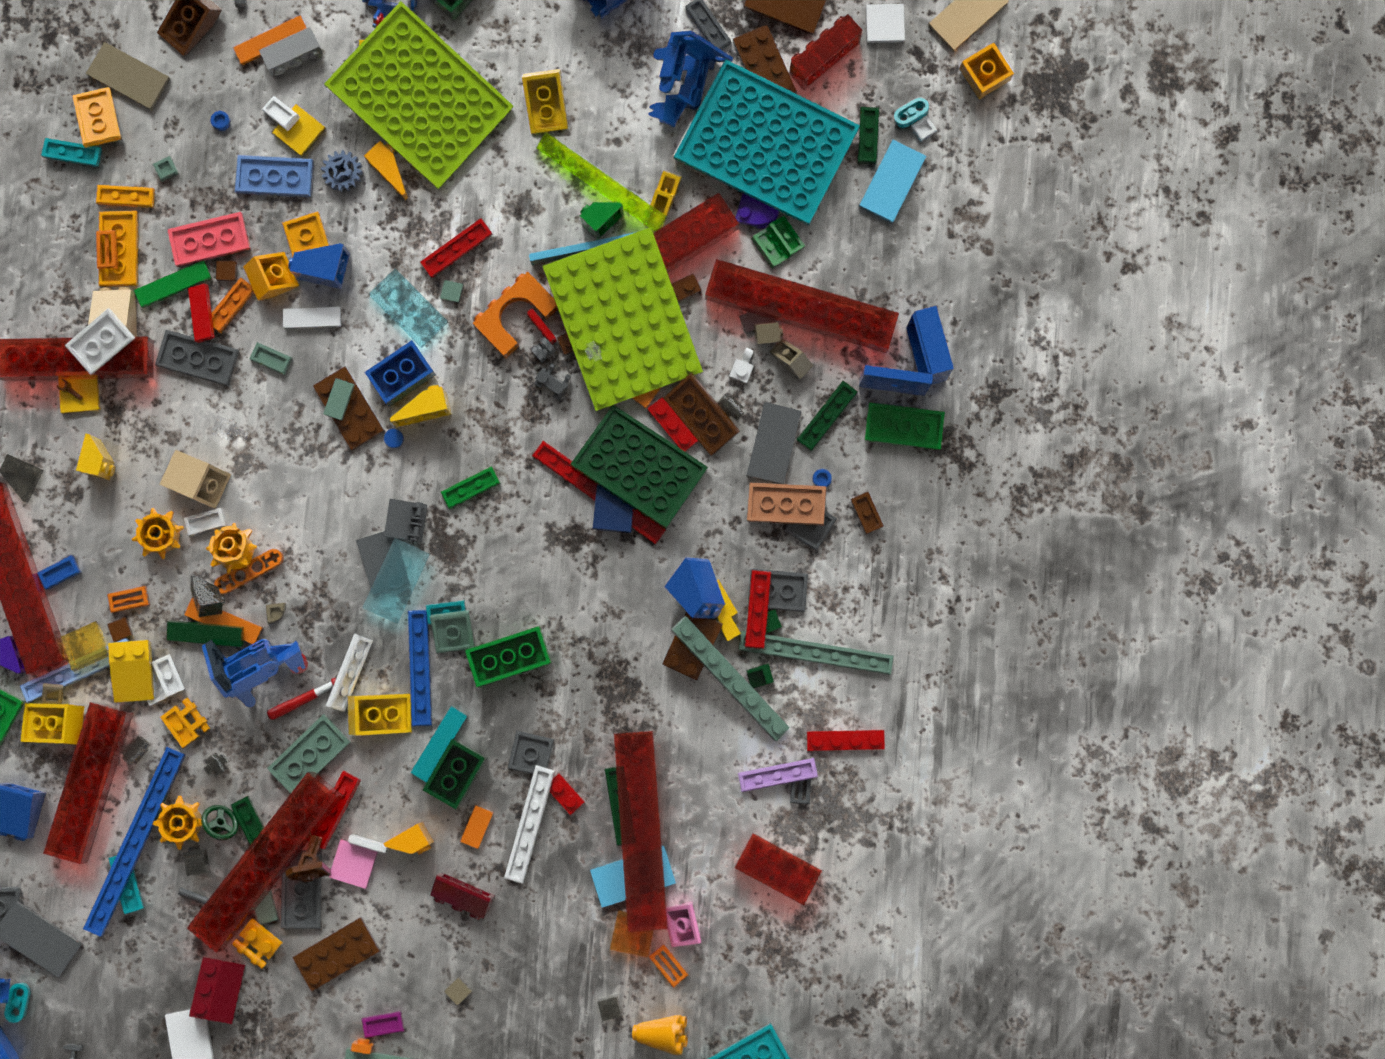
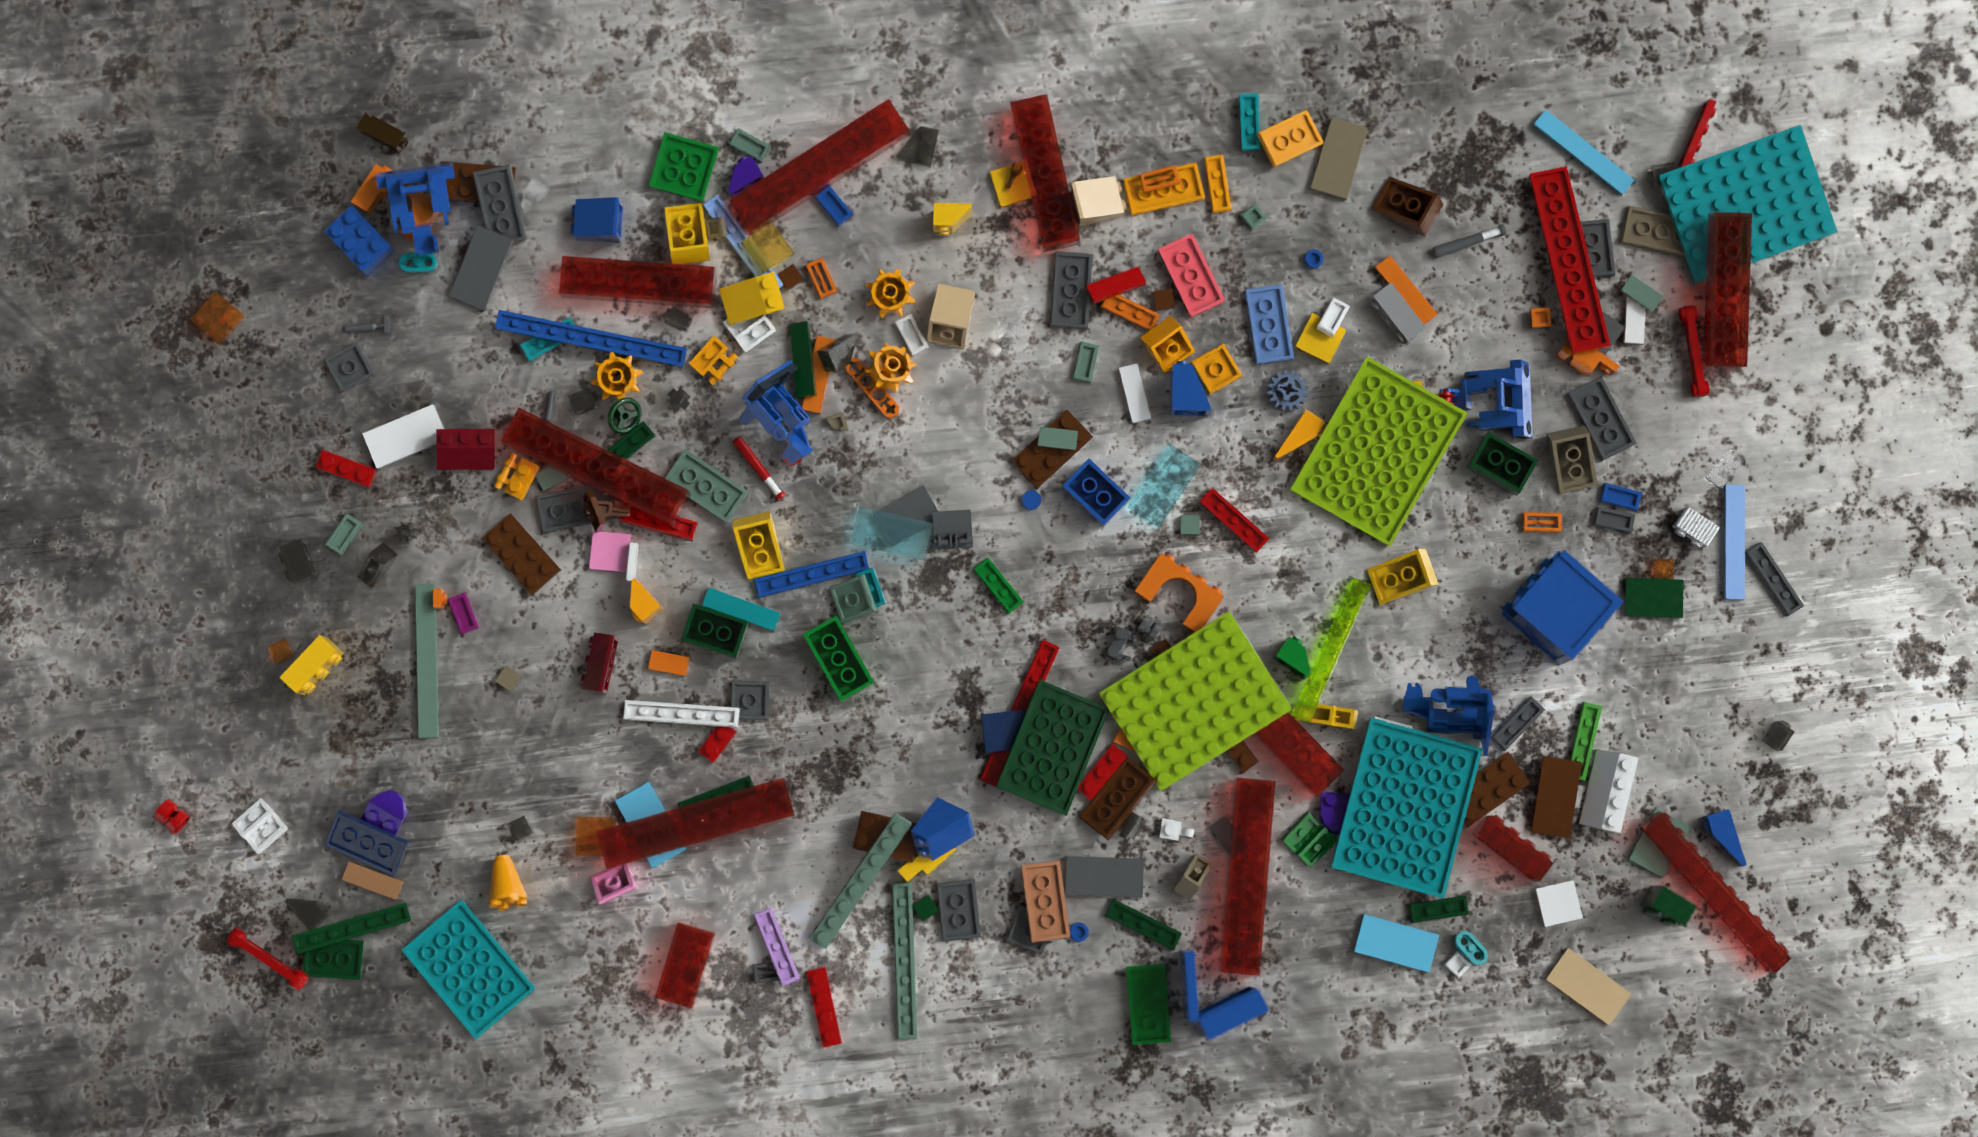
camera: 75 degrees right, 0 degrees up
white tile [65,308,135,375] -> none
green tile [134,260,212,308] -> none
white tile [326,633,373,712] -> none
yellow slope [390,385,452,428] -> none
red tile [527,308,557,345] -> none
medium azure tile [529,233,633,265] -> none
clear plate [585,341,602,362] -> none
orange tile [649,944,689,988] -> none
red tile [745,570,771,649] -> none
dark green panel [746,663,774,689] -> none
dark tan brick [754,321,783,344] -> none
reddish brown plate [850,492,884,534] -> none
light orange brick [959,42,1014,100] -> none

